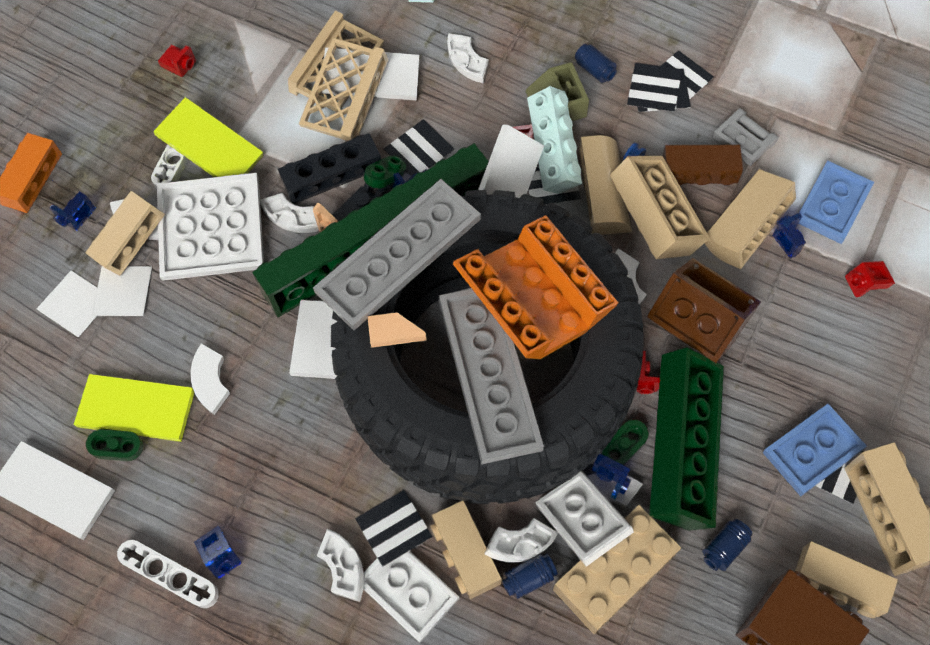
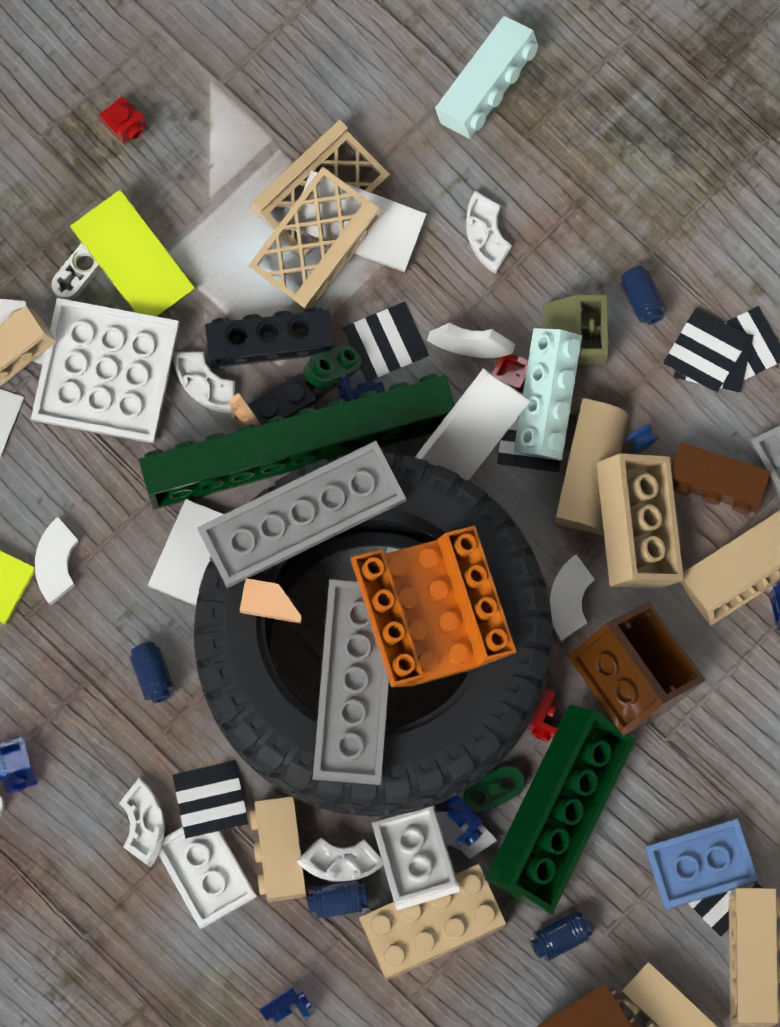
camera: 15 degrees right, 10 degrees up
none -> dark blue head [130,642,175,704]
none -> white tile [427,323,515,358]

